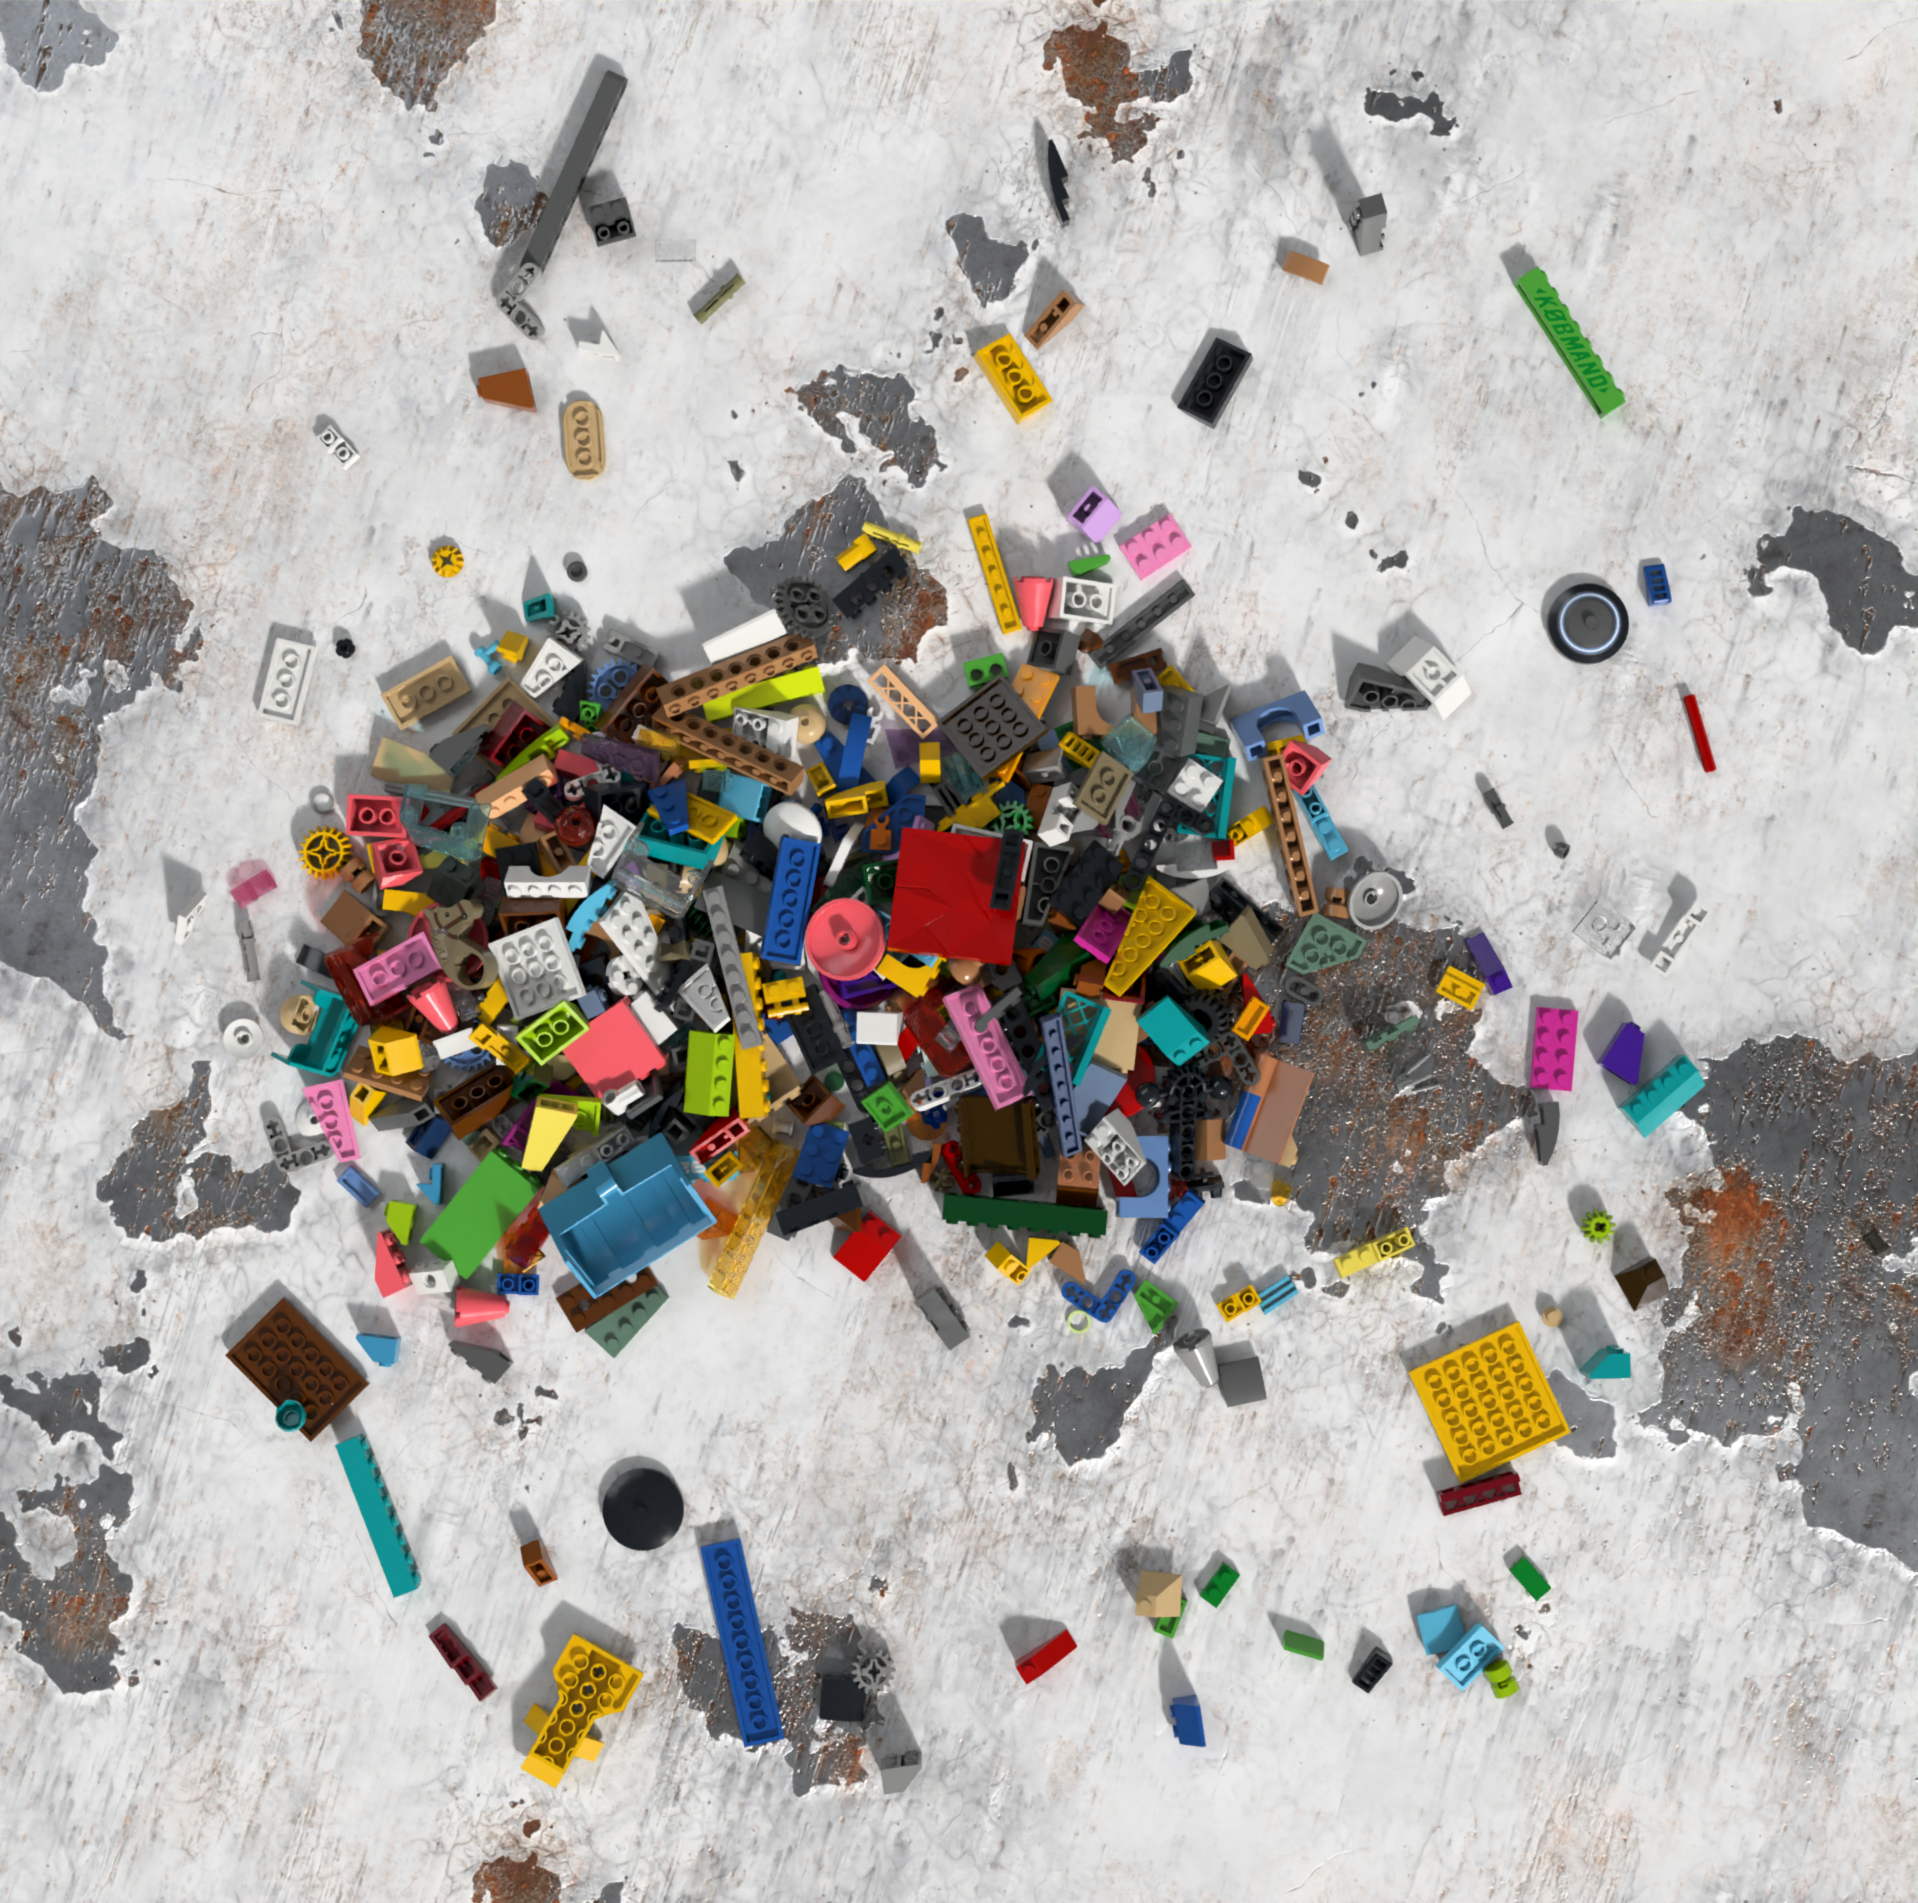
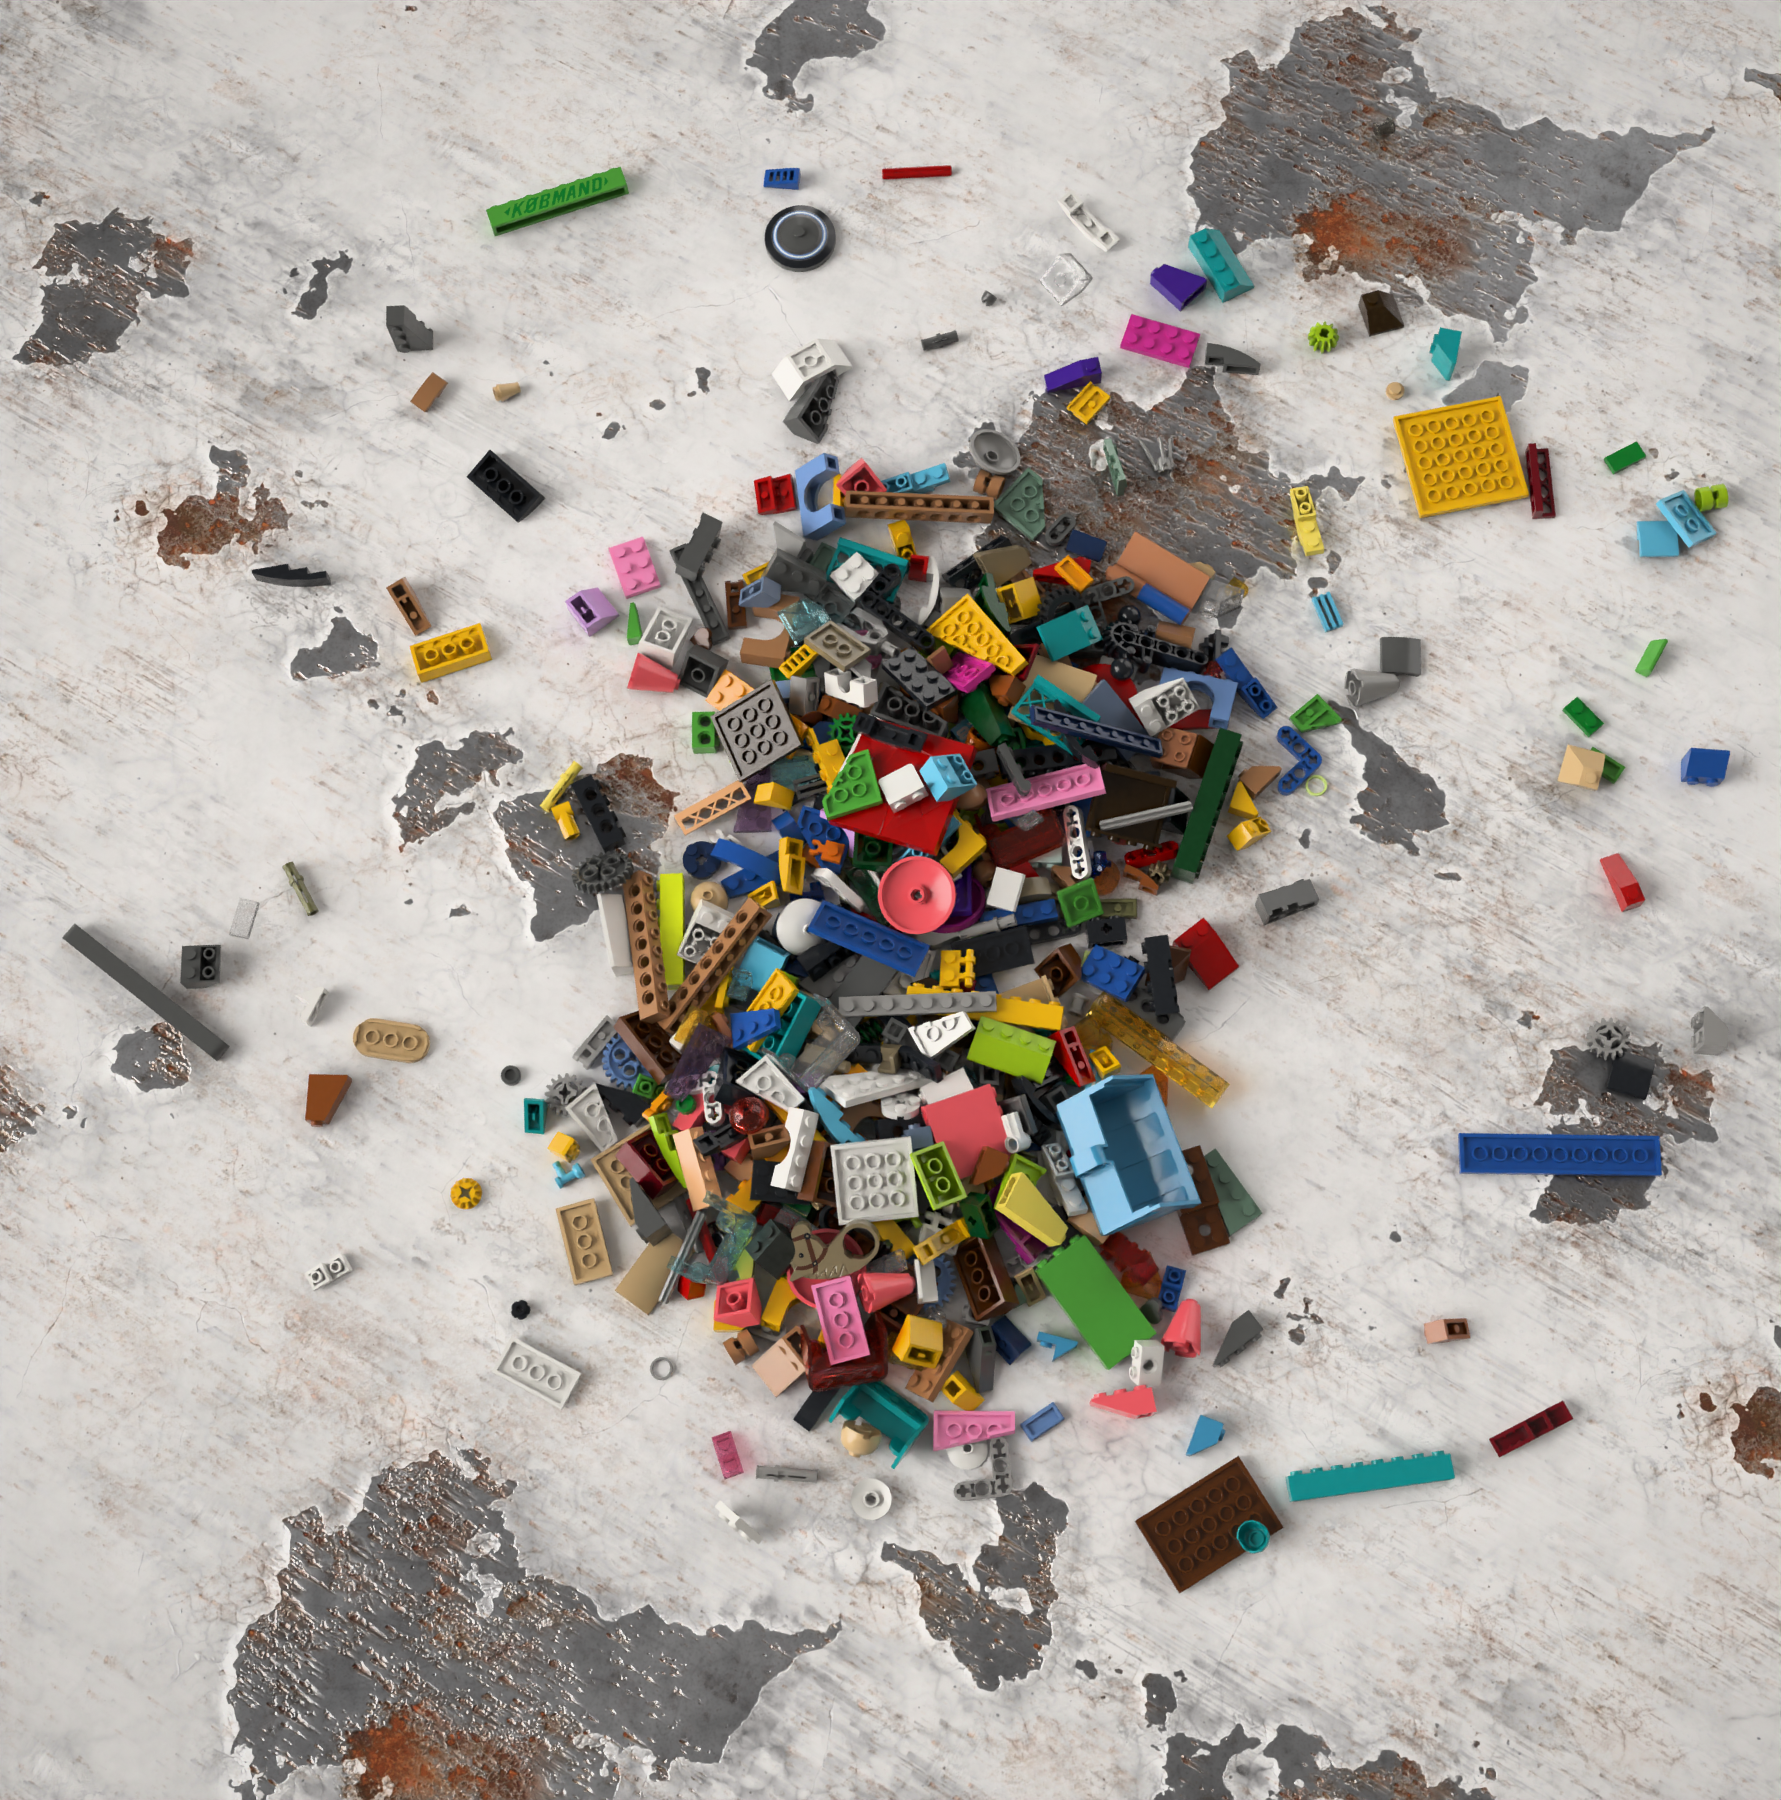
camera: 70 degrees left, 15 degrees down
yellow gear [297,825,354,880] -> none
coral slope [346,794,409,838] -> none
lime slope [384,1200,418,1245] -> none
light grey beam [496,263,545,340] -> none
yellow piece [520,1633,644,1789] -> none
black dish [602,1468,685,1551] -> none
clear green tile [824,1071,845,1092] -> none
black slope [852,1149,932,1178] -> none
yellow tile [967,513,1022,635] -> none
yellow slope [1215,1284,1262,1322] -> none
black slope [1352,1646,1393,1694] -> none
none -> tan cone [492,382,521,402]
none -> dark grey wedge [675,513,723,582]
none -> green tile [676,1094,696,1115]
none -> red slope [754,474,797,515]
none -> bright green plate [822,749,883,821]
none -> white bracket [878,764,928,813]
none -> medium azure slope [919,754,978,802]
none -> dark orange slope [968,1146,1009,1186]
none -> light grey axle [1099,801,1193,831]
none -> dark grey tile [1139,1297,1163,1324]

